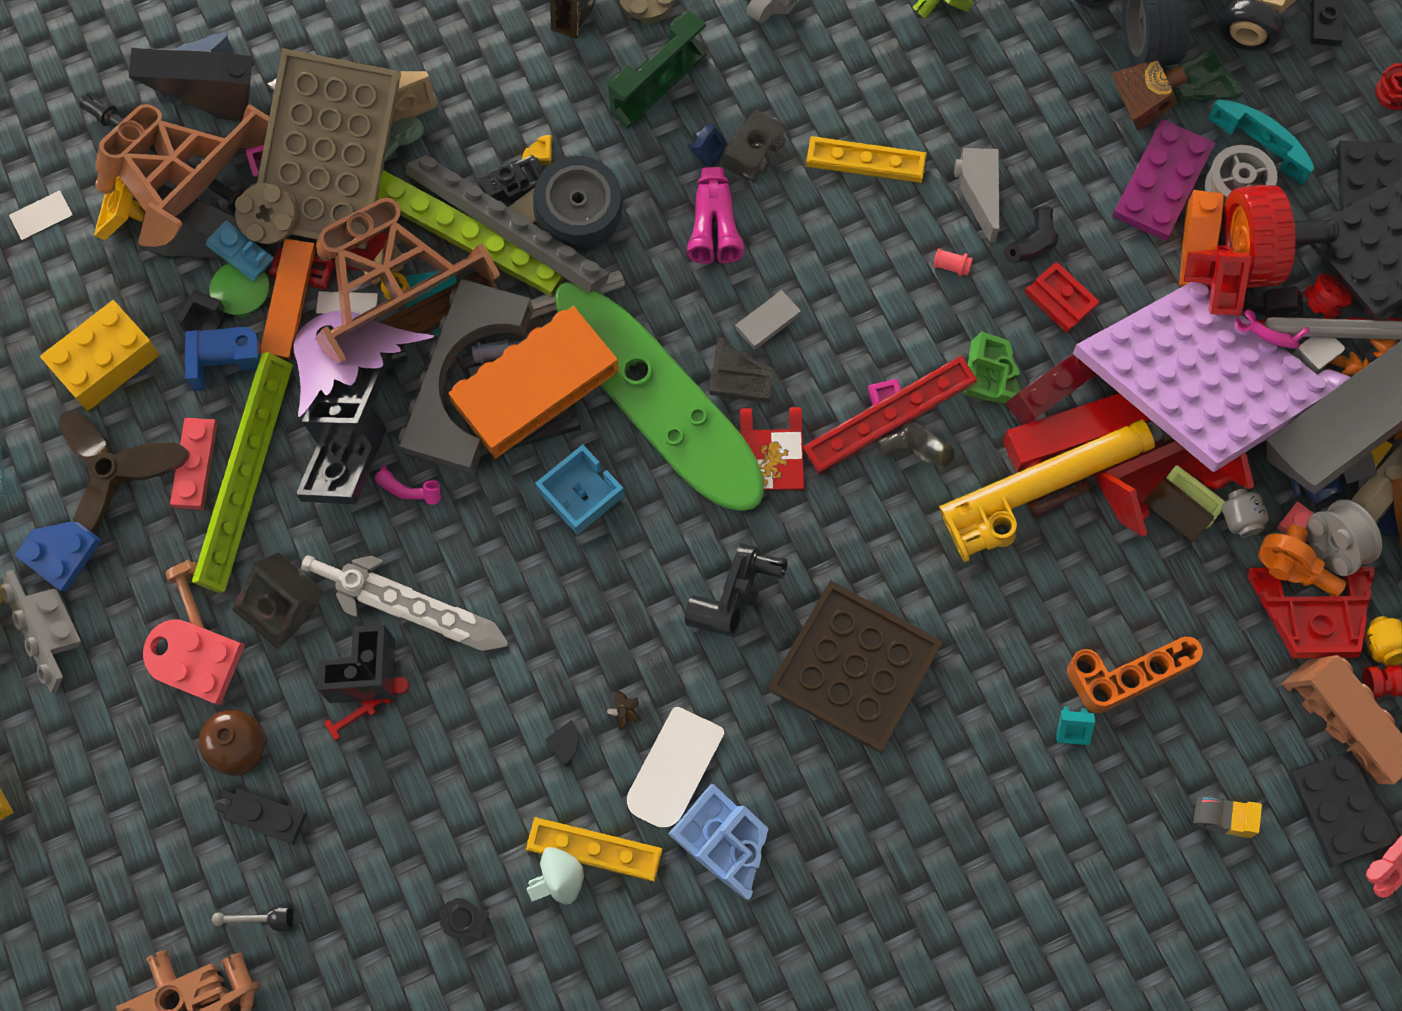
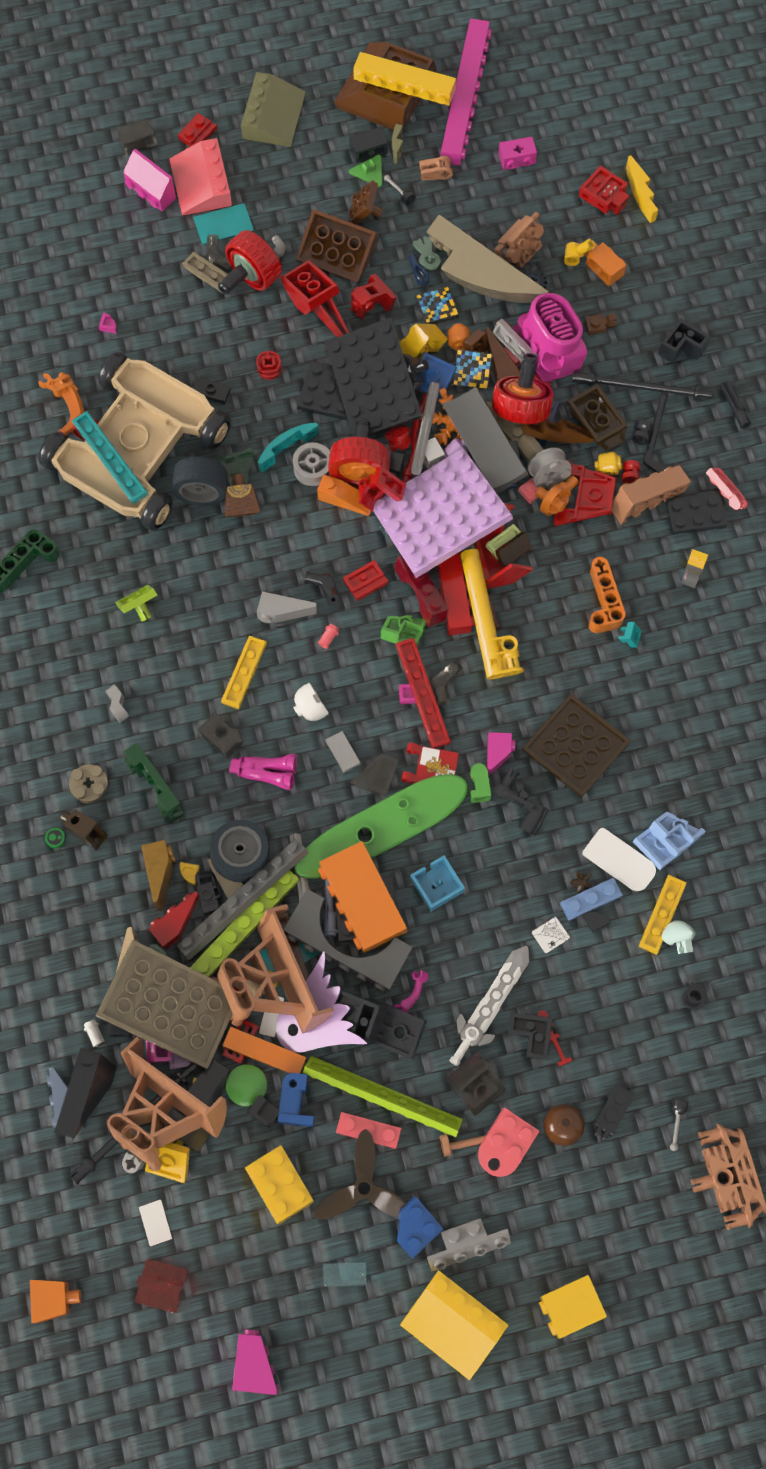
camera: 80 degrees left, 0 degrees up
dark azure plate [206,220,274,282] -> none
dark tan plate [235,183,298,245] -> none
dark blue tile [687,124,728,167] -> none
magenta plate [1112,119,1215,241] -> none
light grey head [1222,489,1269,538] -> none
dark pink piece [1235,310,1310,349] -> none
none -> pearl gold slope [141,840,176,911]
none -> red slope [148,891,200,951]
none -> white cylinder [293,683,329,721]
none -> bright green leg [470,763,491,803]
none -> dark pink slope [487,732,515,775]
none -> white sticker [532,917,570,953]
none -> medium blue plate [560,878,623,921]

